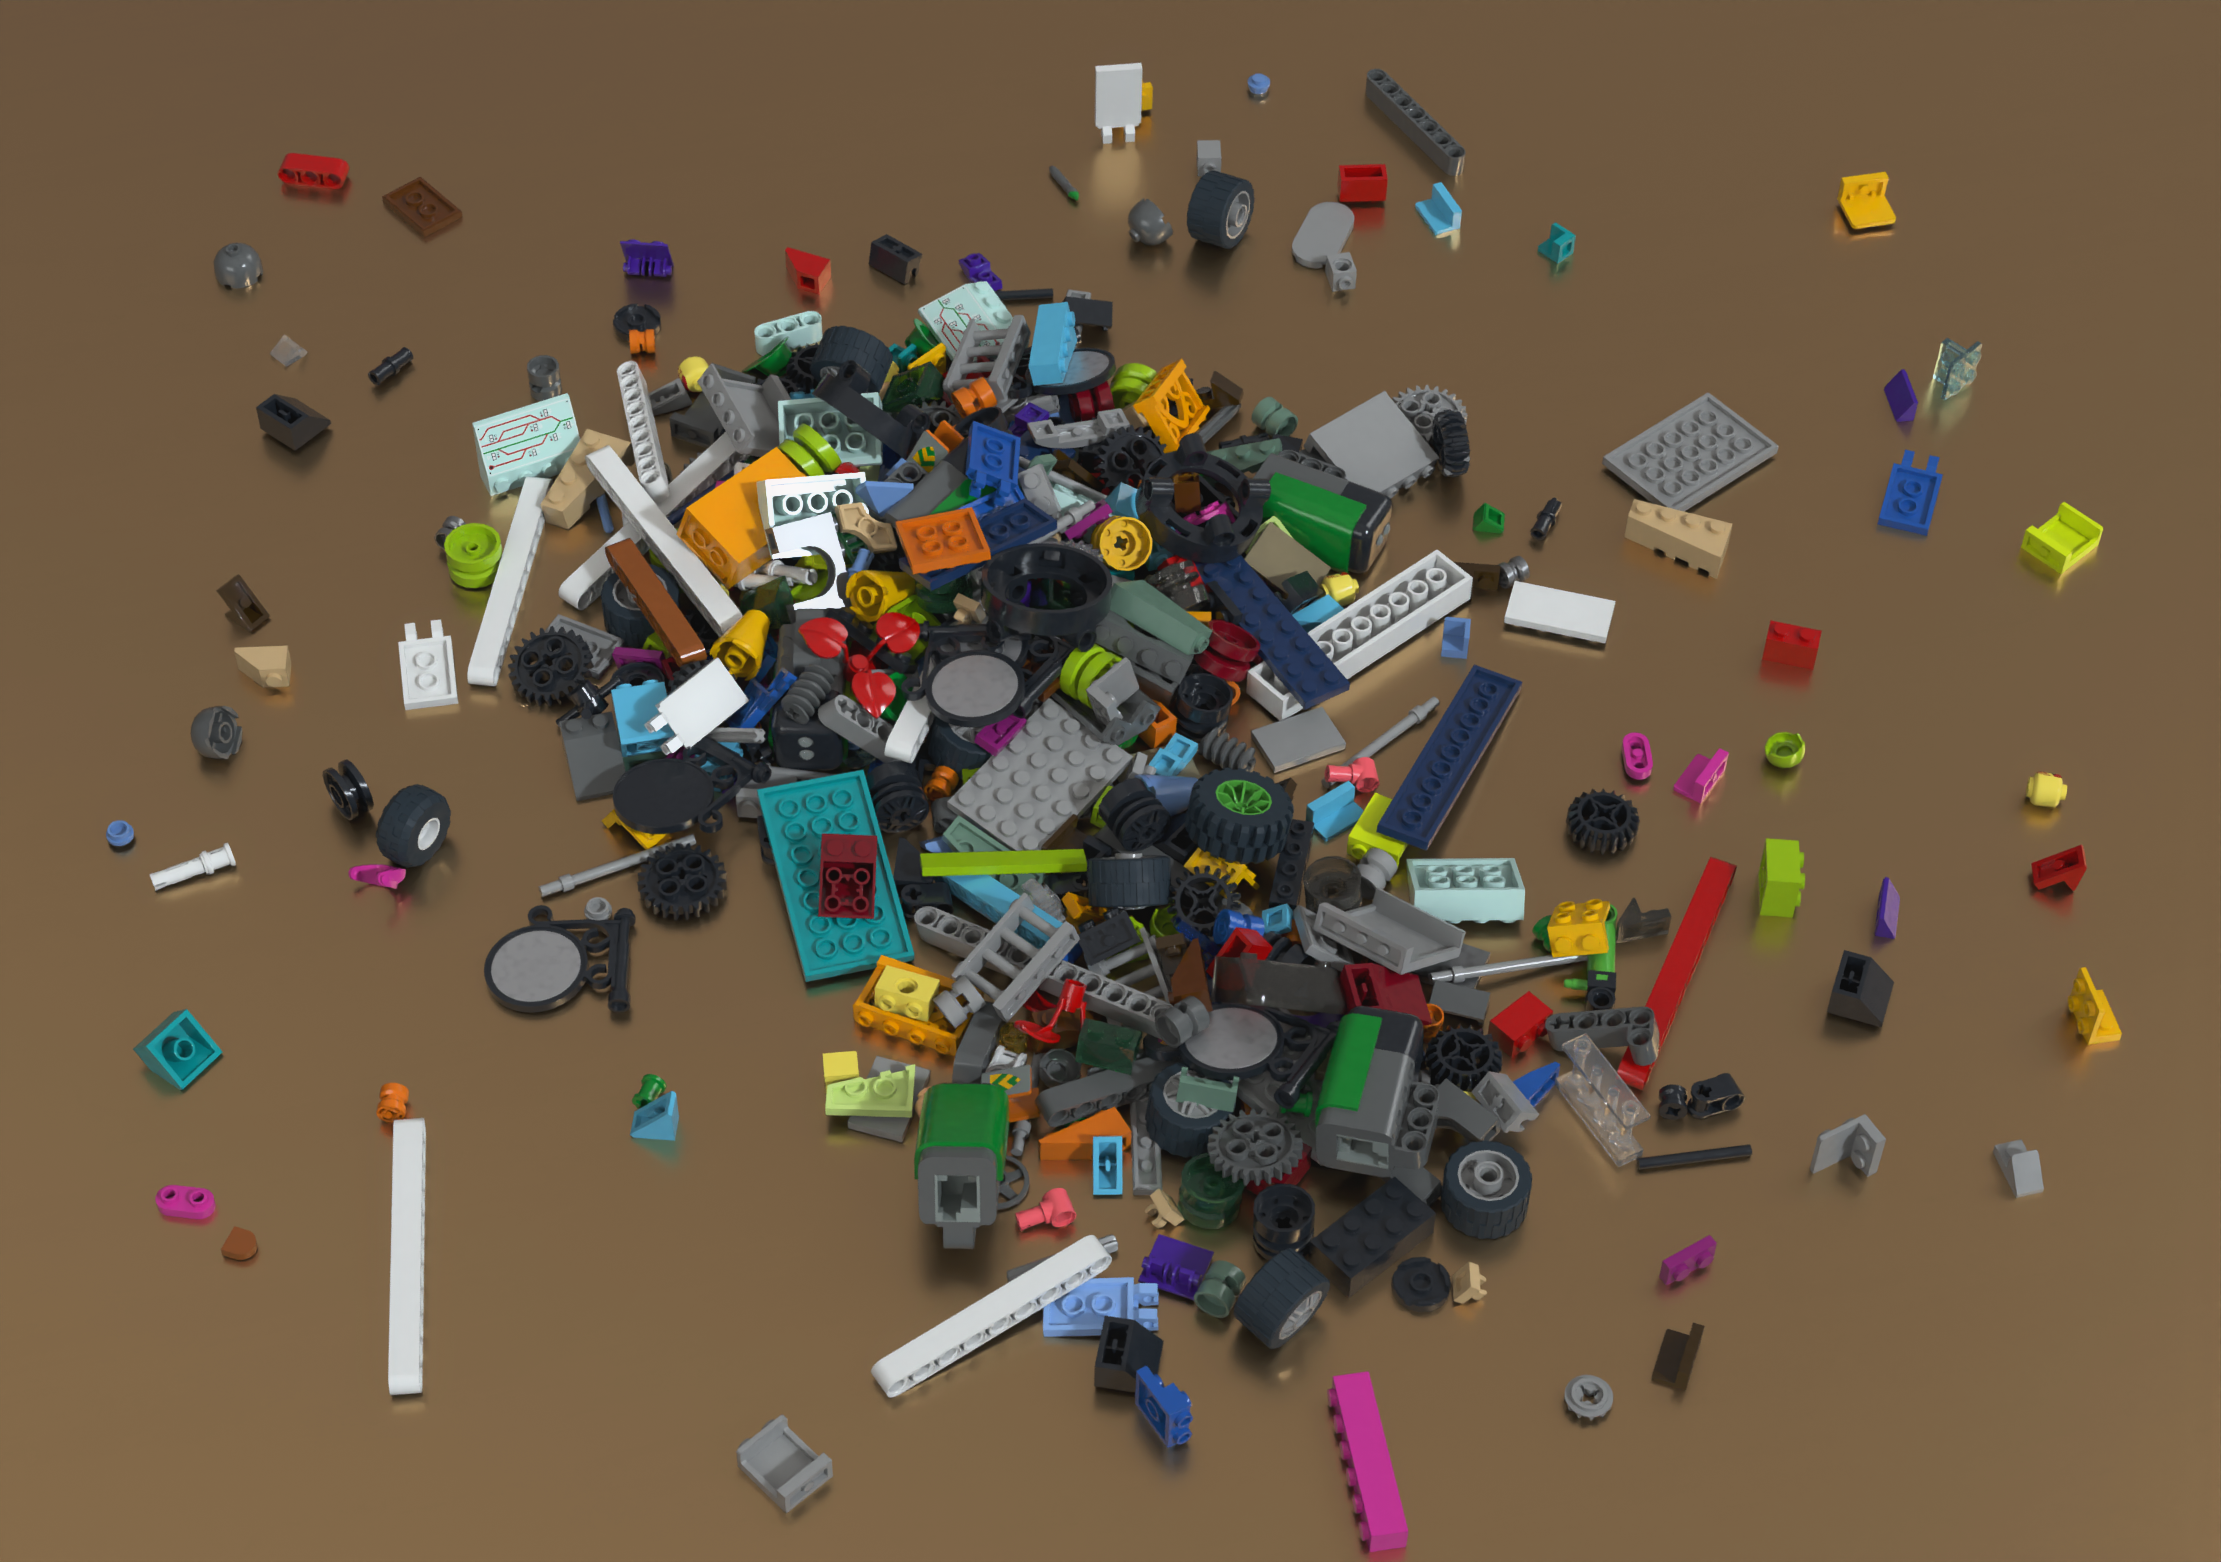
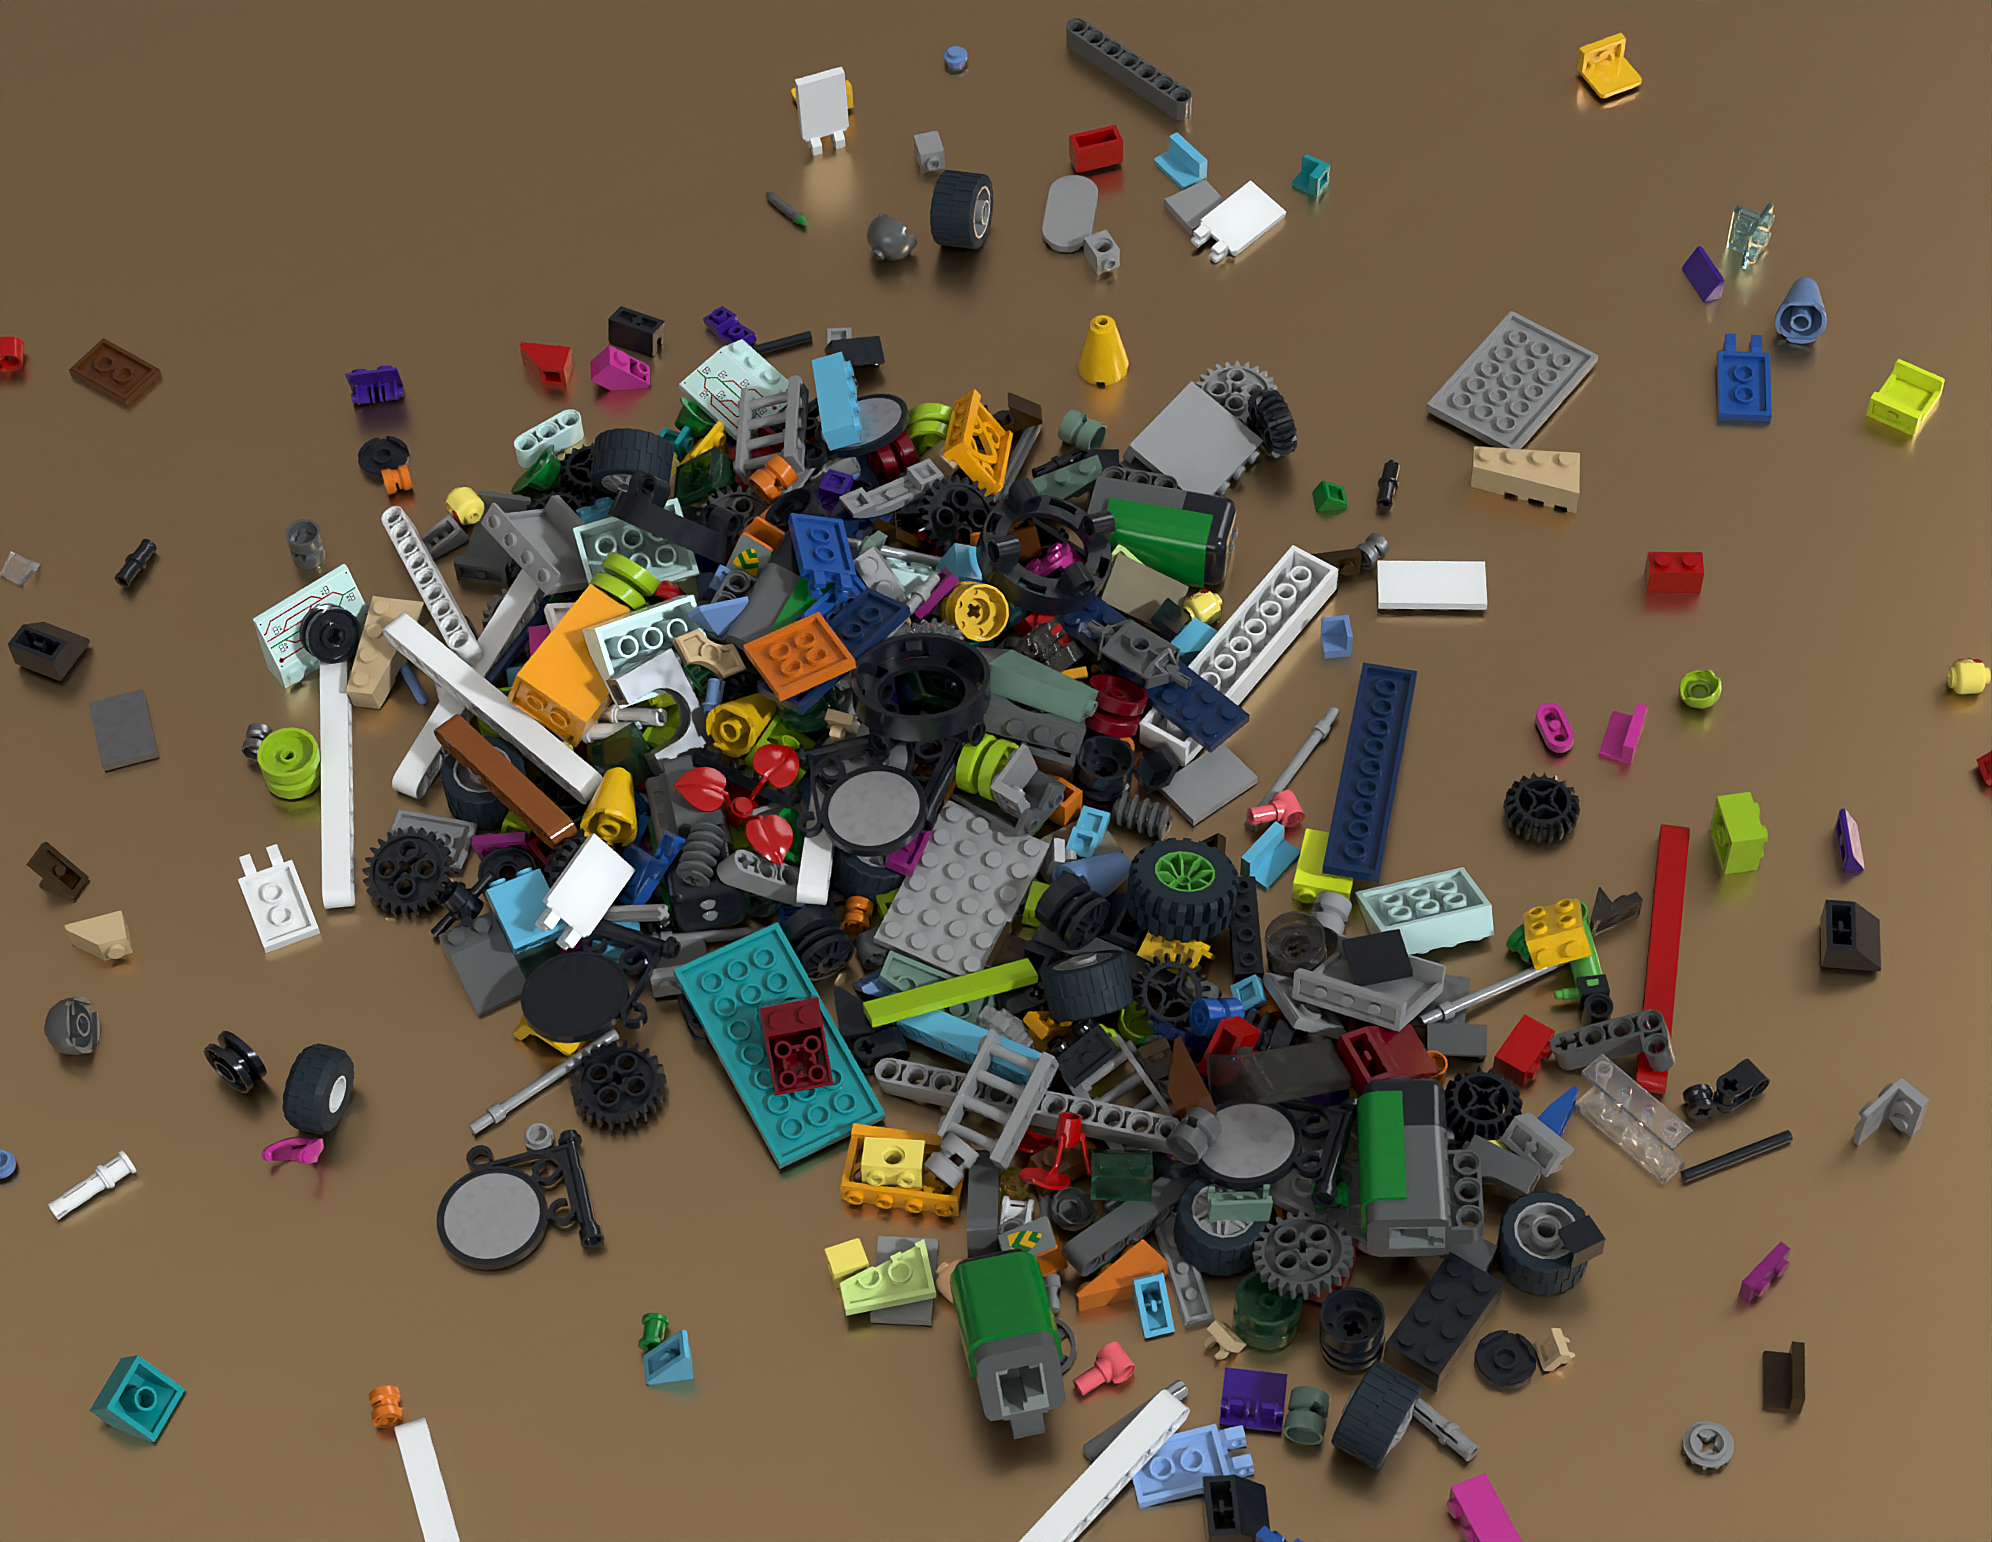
camera: 10 degrees left, 5 degrees up
none -> flat silver tile [89,689,158,771]
none -> black wheel [299,603,362,664]
none -> dark pink slope [590,345,650,391]
none -> yellow cone [1078,315,1129,385]
none -> dark grey plate [1087,619,1192,689]
none -> black panel [1133,744,1179,793]
none -> light grey tile [1164,180,1225,236]
none -> white tile [1191,180,1286,263]
none -> black tile [1342,929,1413,986]
none -> light grey pin [1412,1397,1480,1461]
none -> black panel [1558,1215,1606,1268]
none -> medium blue cone [1775,277,1827,344]

